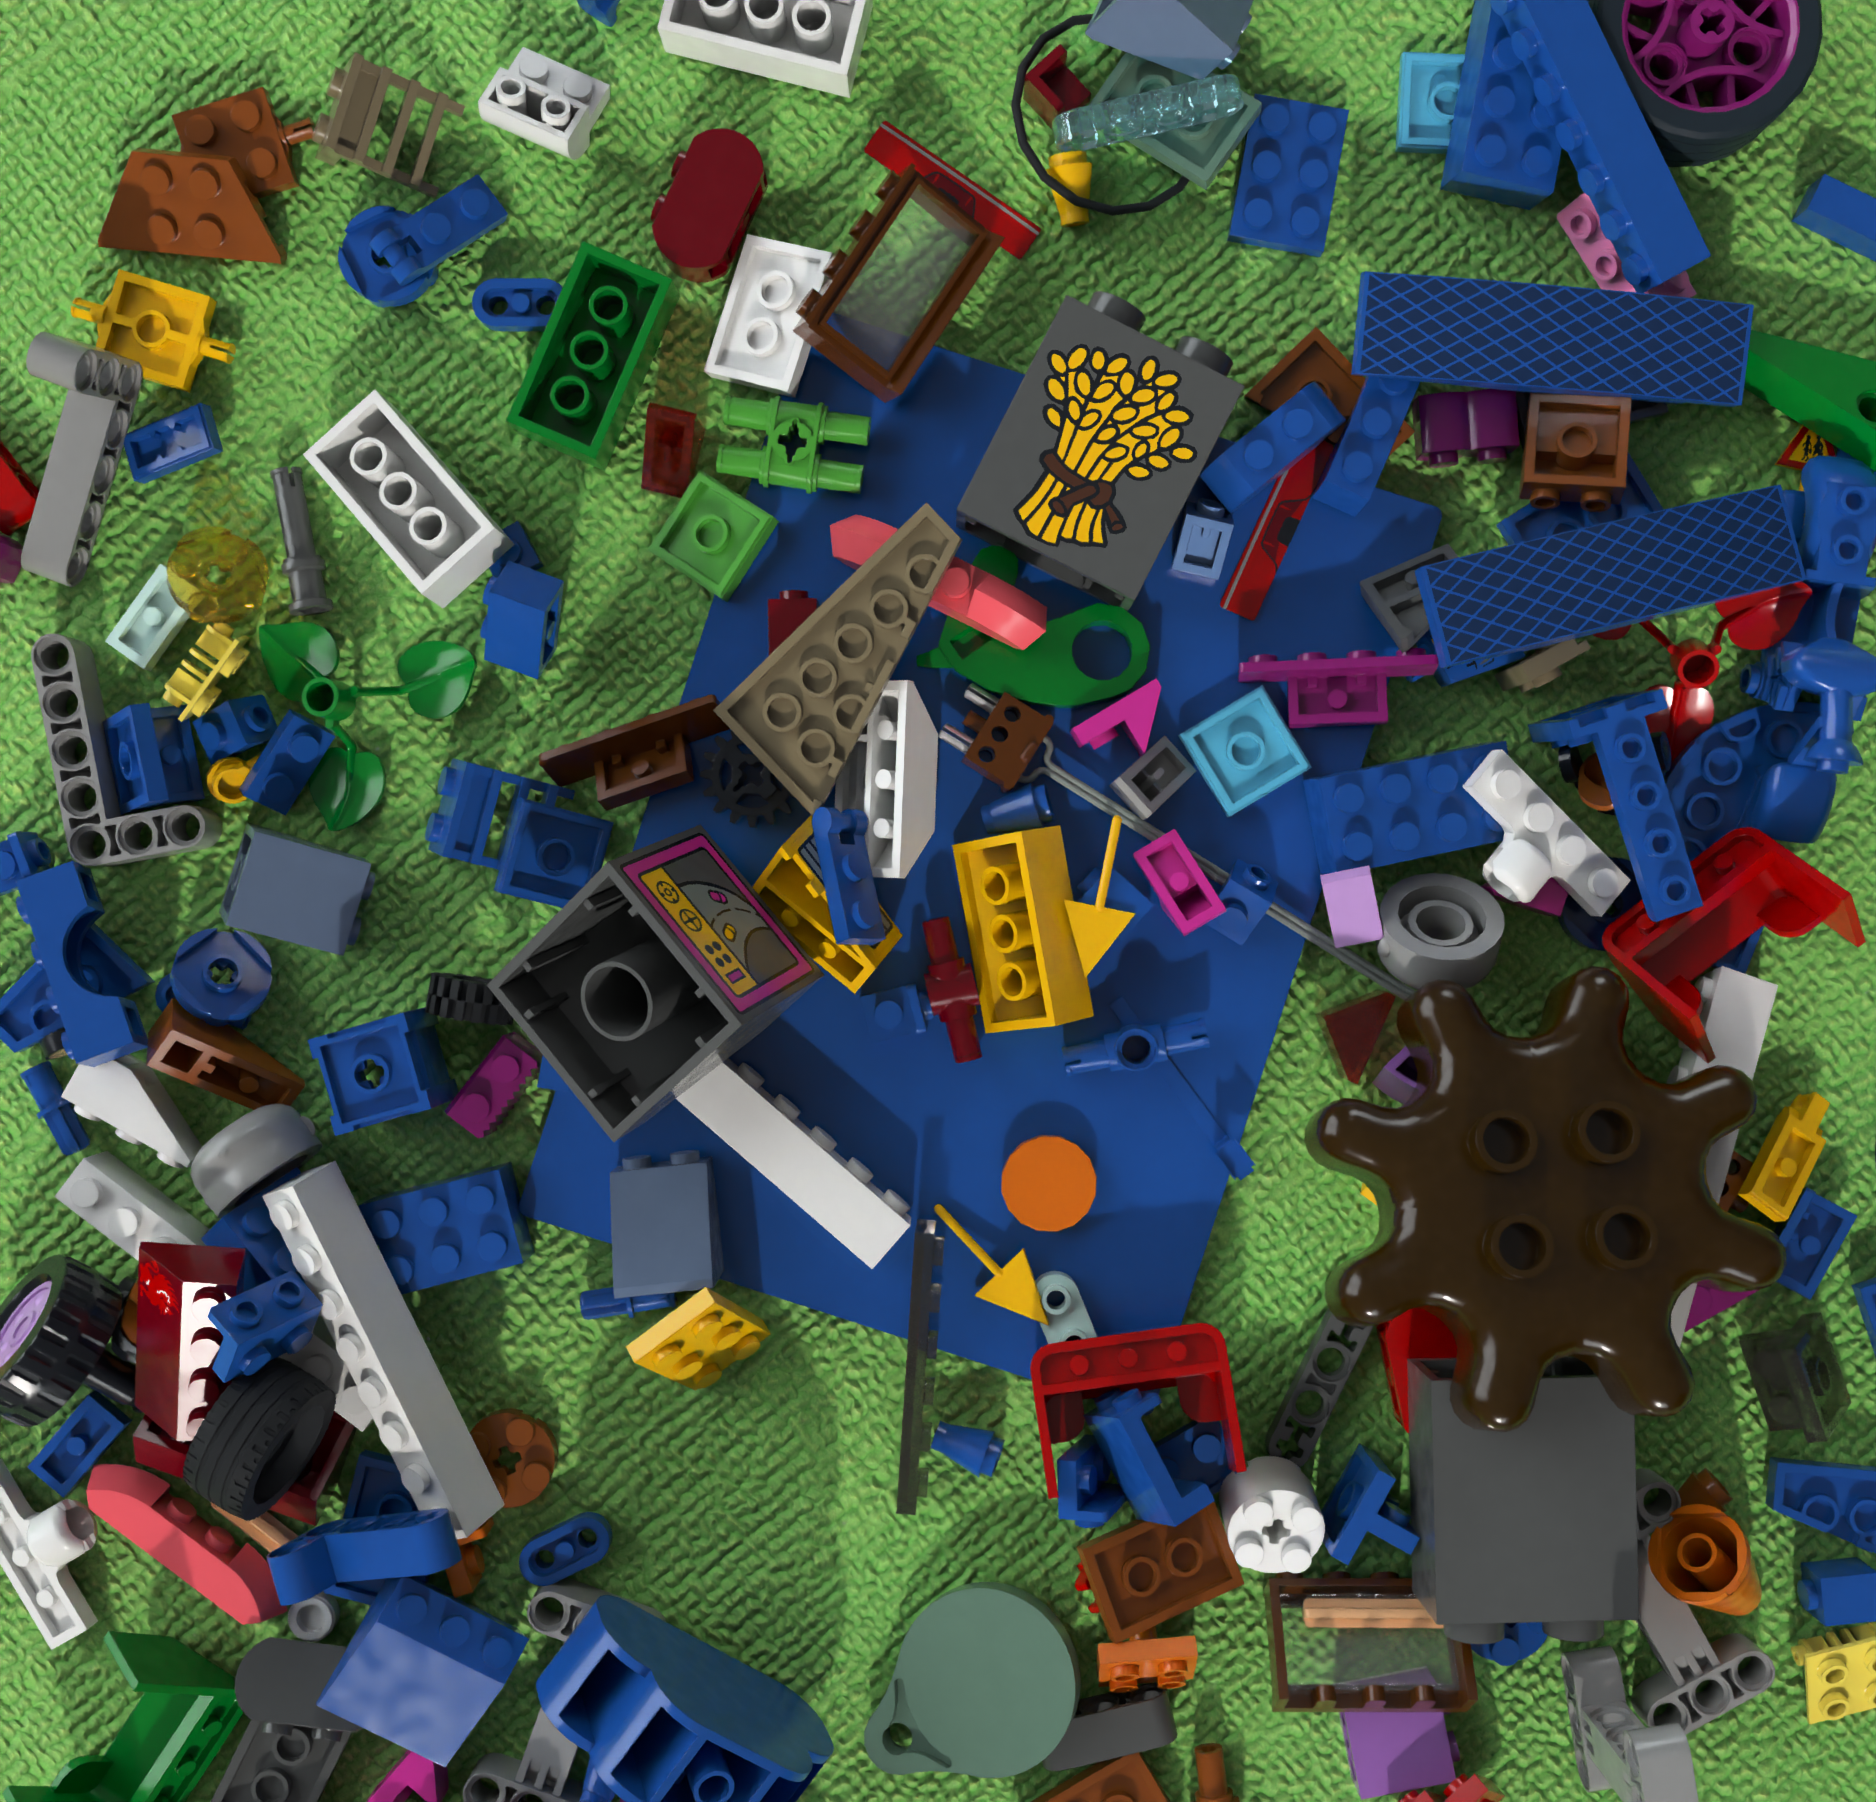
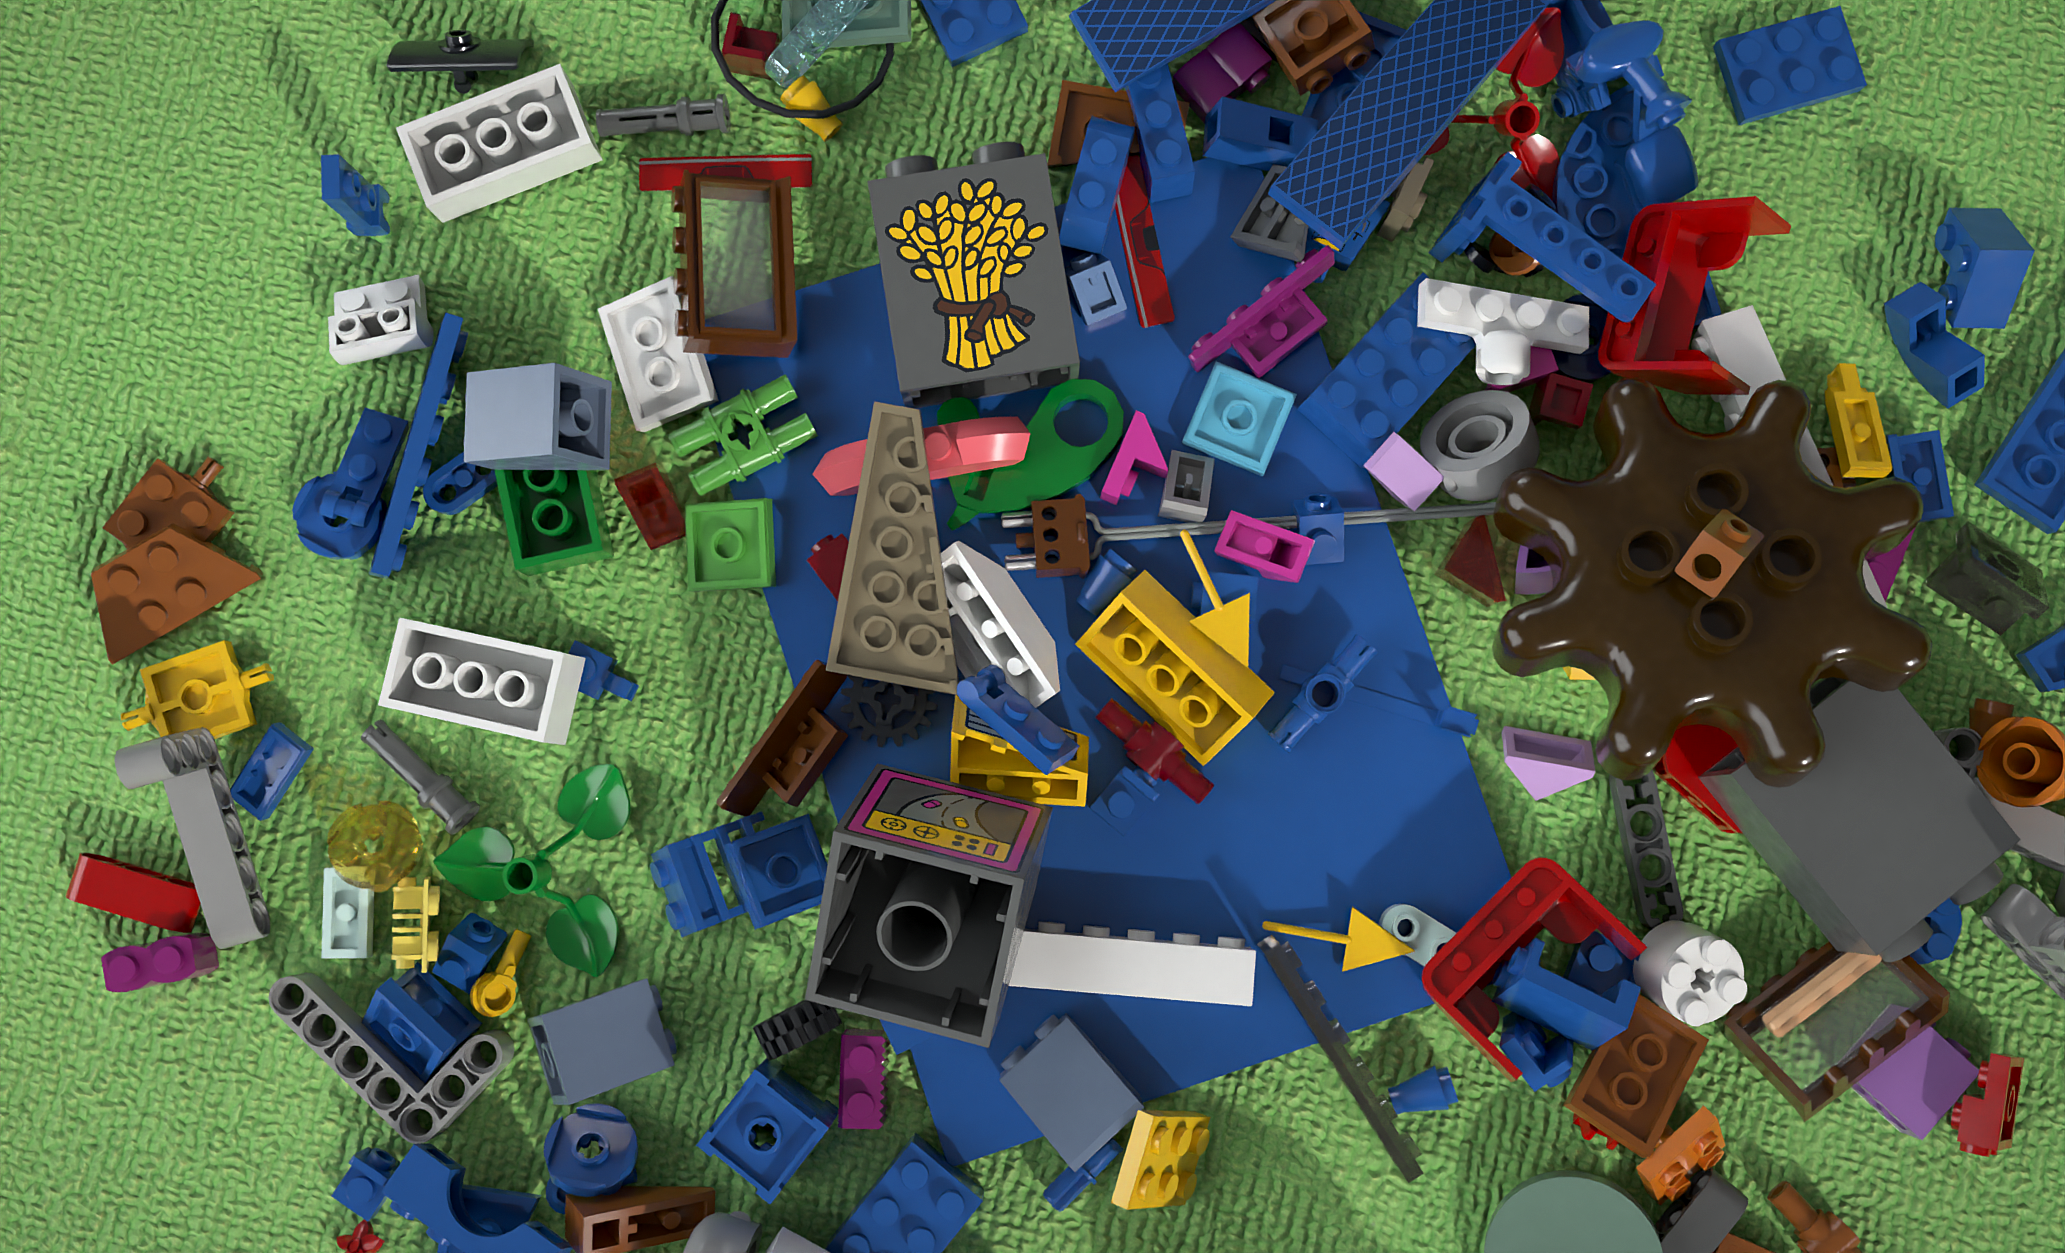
camera: 30 degrees left, 5 degrees down
blue plate [239,709,336,816] -> none
dark tan plate [312,52,465,198] -> none
blue brick [480,561,564,679] -> none
dark red brick [651,128,768,282] -> none
orange tile [1001,1135,1097,1232] -> none
blue bracket [1321,1443,1420,1565] -> none
none -> blue plate [369,312,468,579]
none -> slope [464,363,612,470]
none -> dark grey pin [596,93,731,137]
none -> blue brick [1203,96,1318,171]
none -> lavender slope [1502,726,1595,801]
none -> dark red panel [1529,372,1593,430]
none -> dark orange bracket [1675,509,1764,598]

